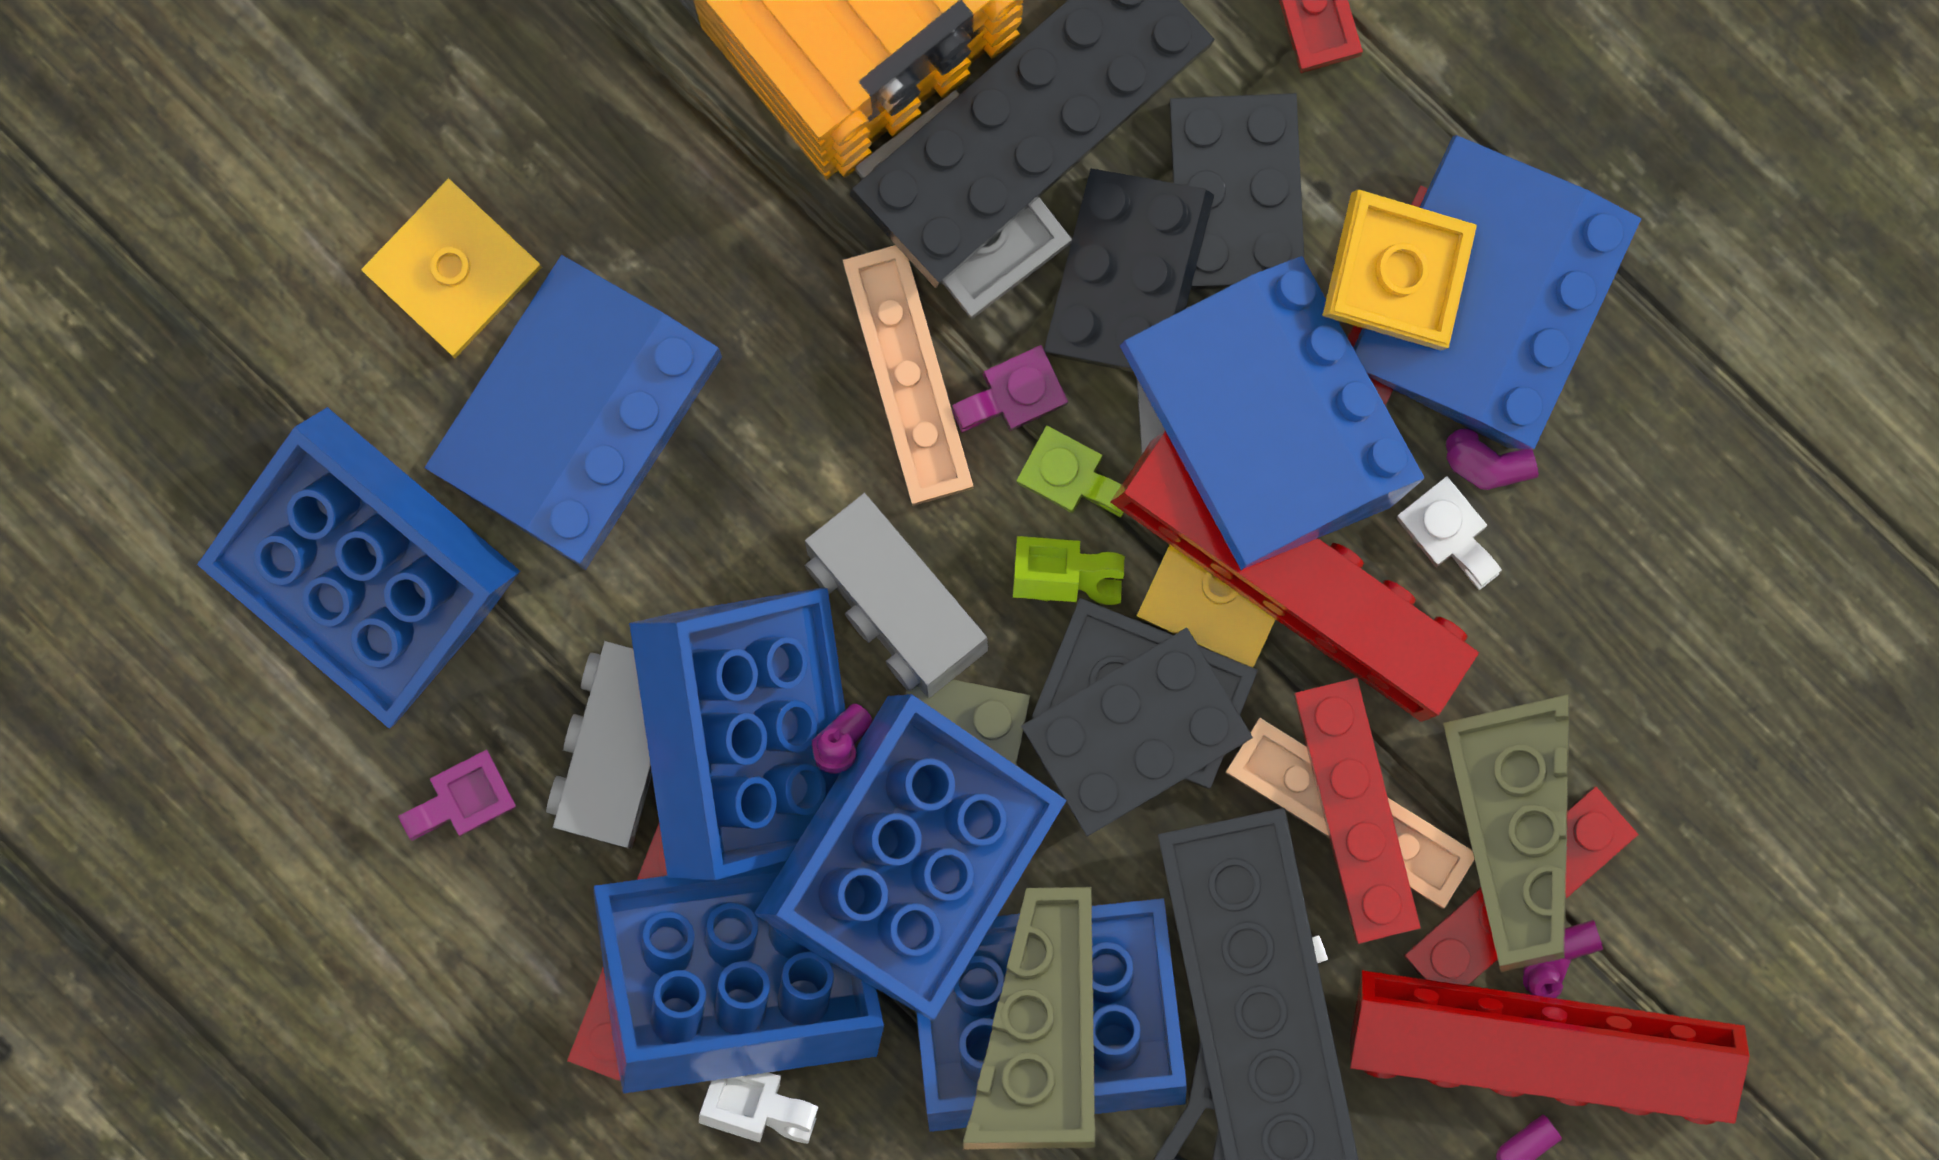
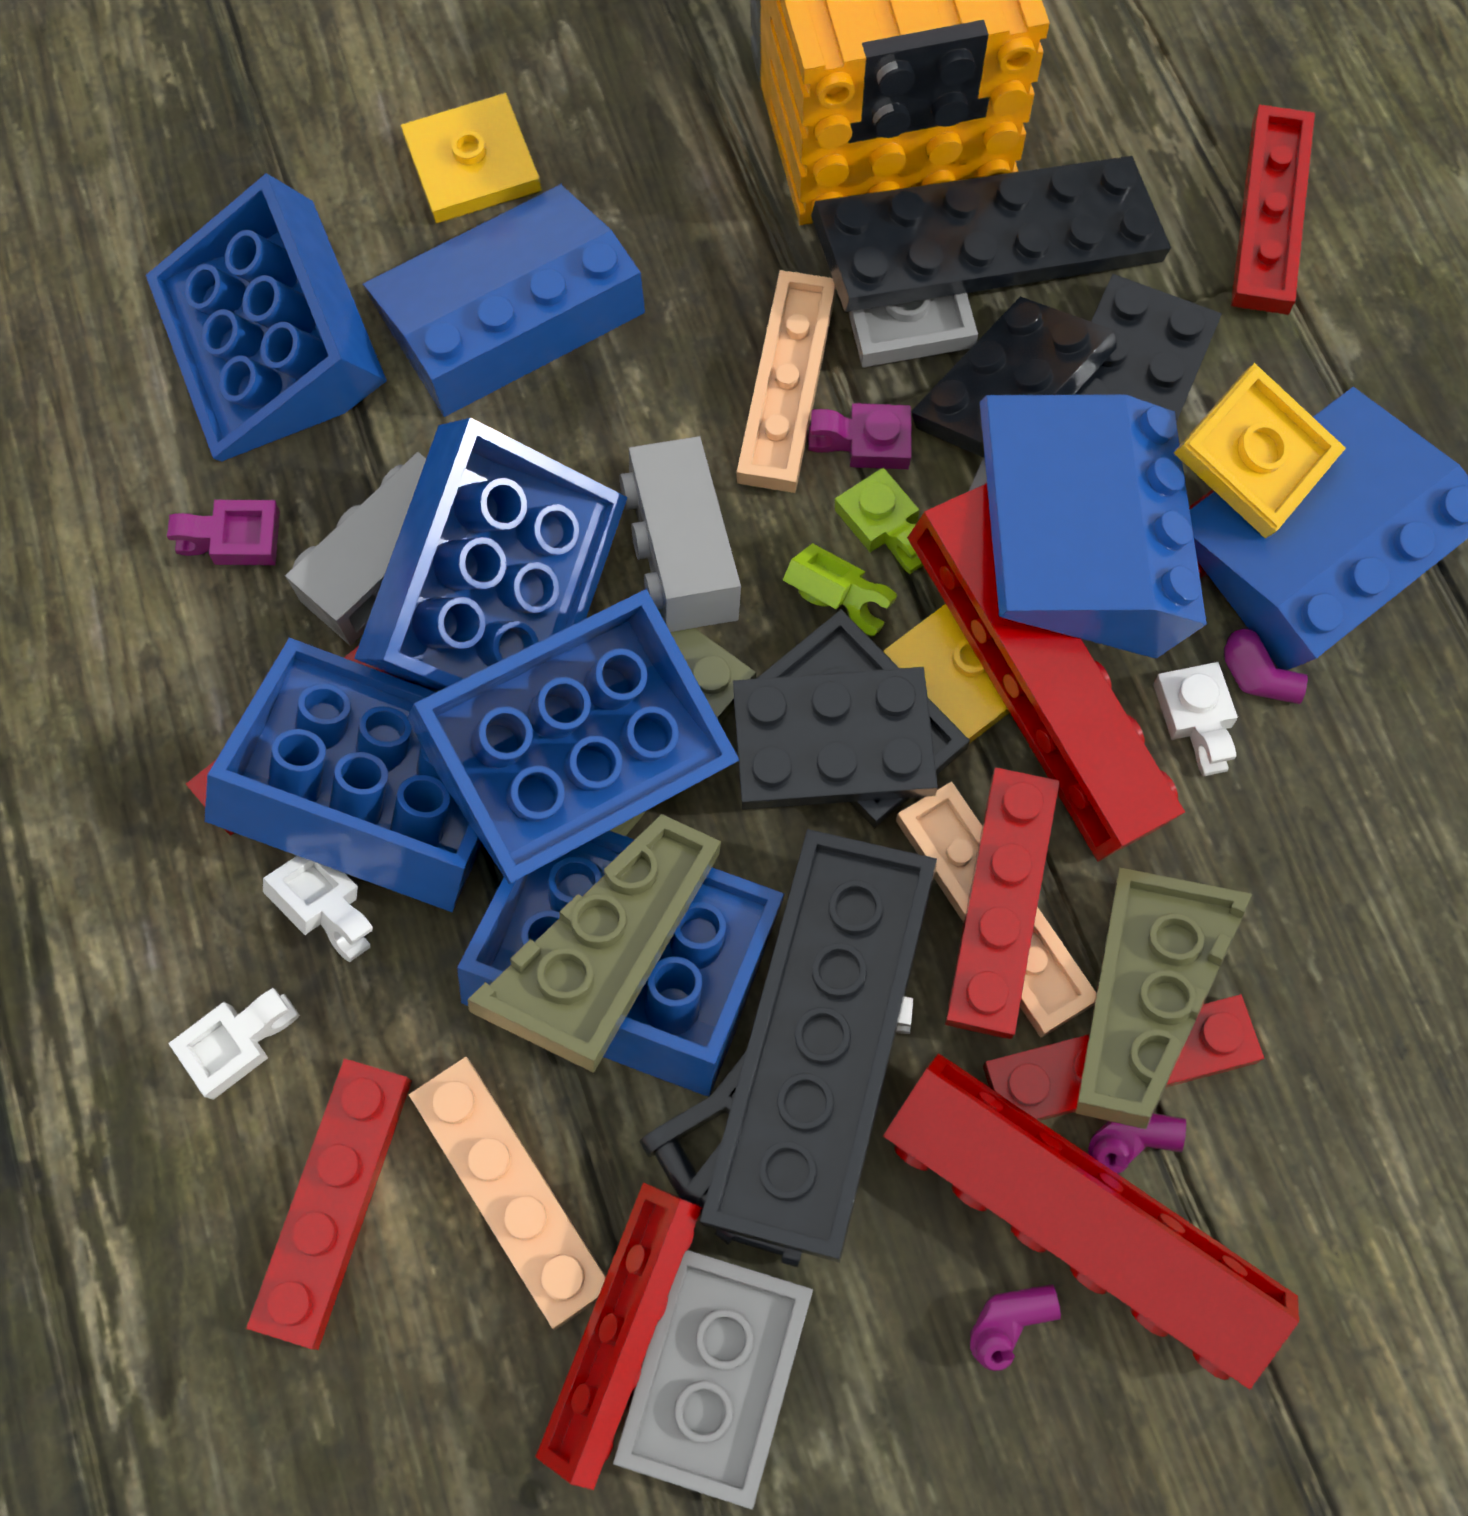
camera: 30 degrees right, 15 degrees down
magenta arm [812,704,873,774] -> none

